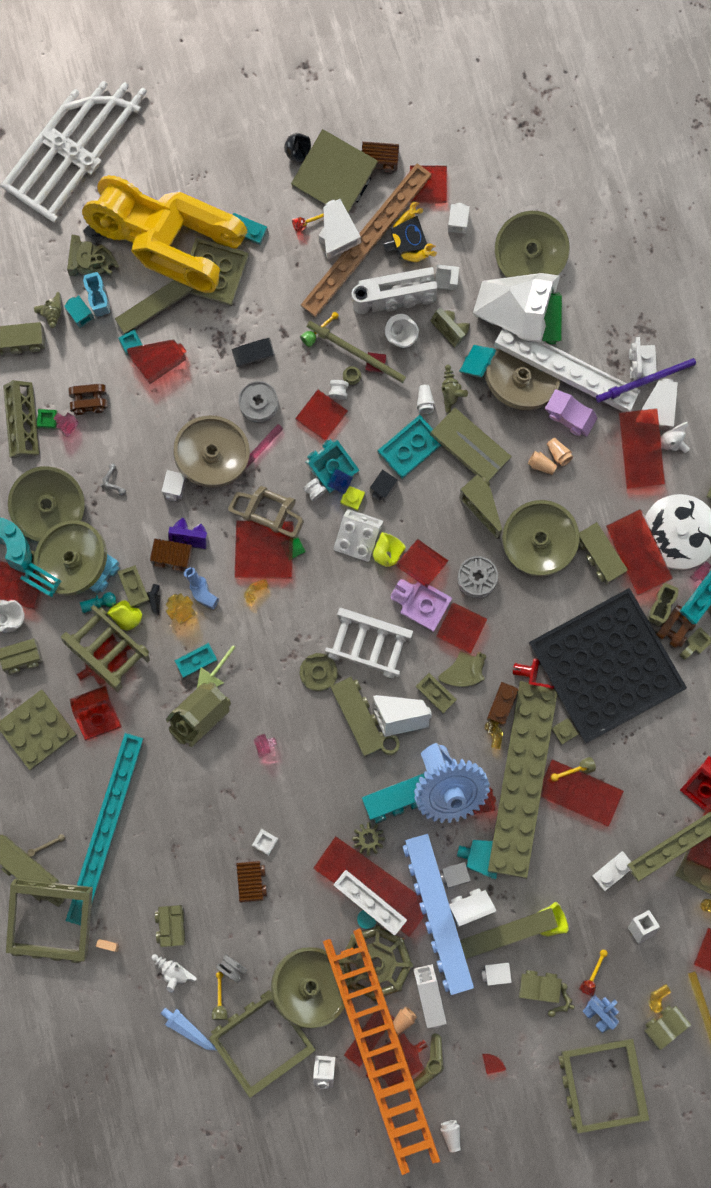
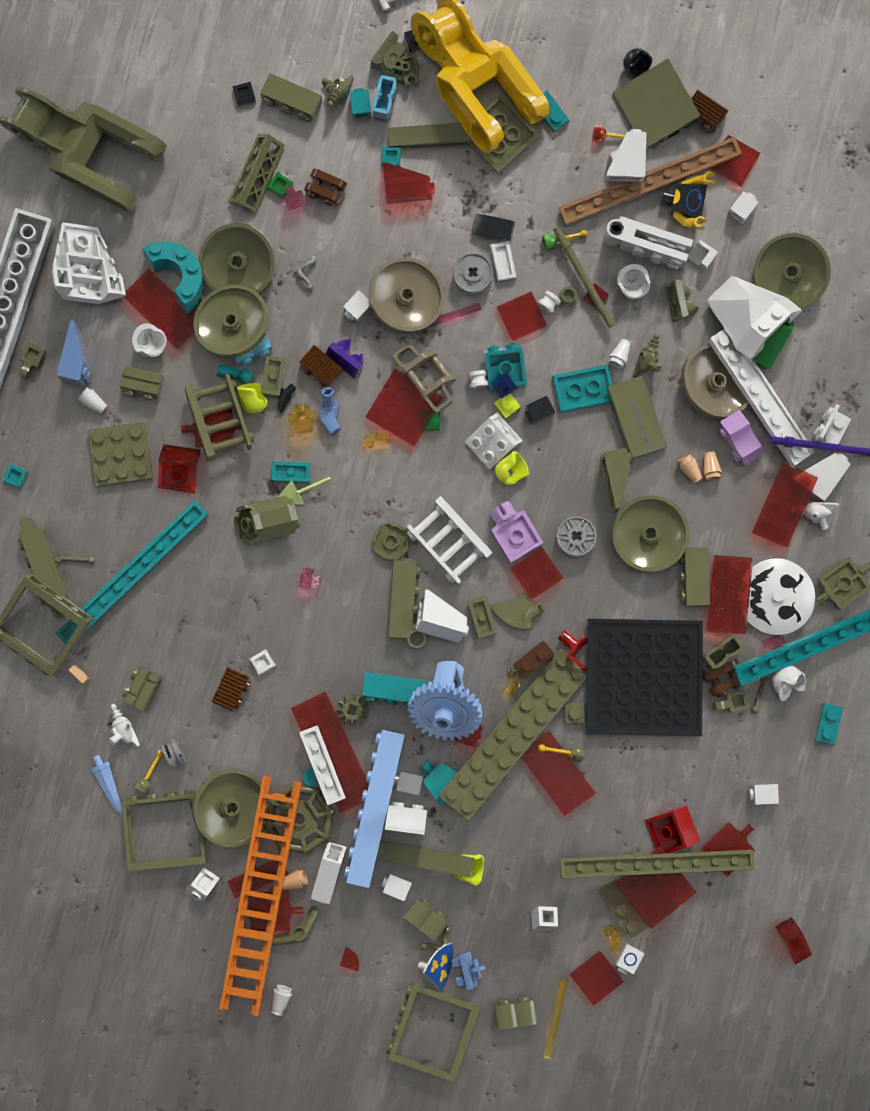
camera: 20 degrees right, 5 degrees up
teal tile [20,562,62,597] -> none
clear red tile [396,539,449,588] -> none
teal piece [459,345,497,377] -> none
hinge [578,949,608,997] -> none
white plate [592,851,631,891] -> none
clear yellow arm [649,984,671,1013] -> none
none -> blue shield [418,943,453,992]
none -> white tile [490,241,517,282]

